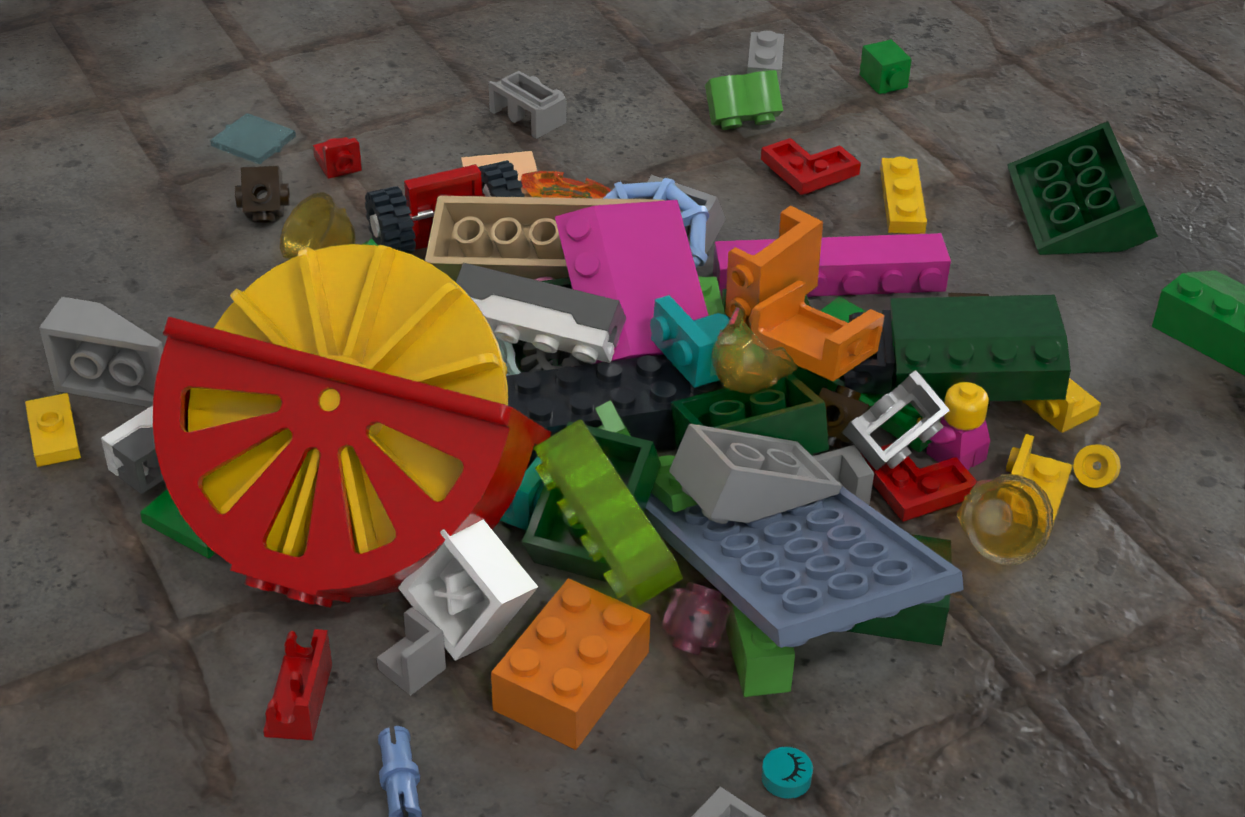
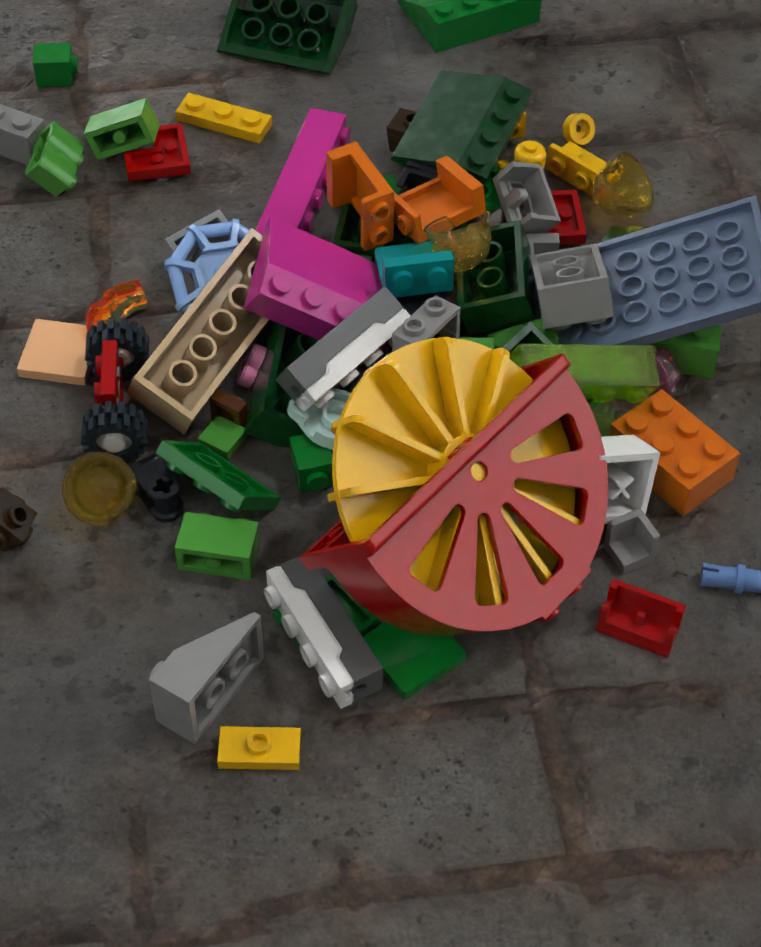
camera: 70 degrees left, 10 degrees up
none -> bright green brick [84,98,160,160]
none -> light grey window [392,295,460,352]

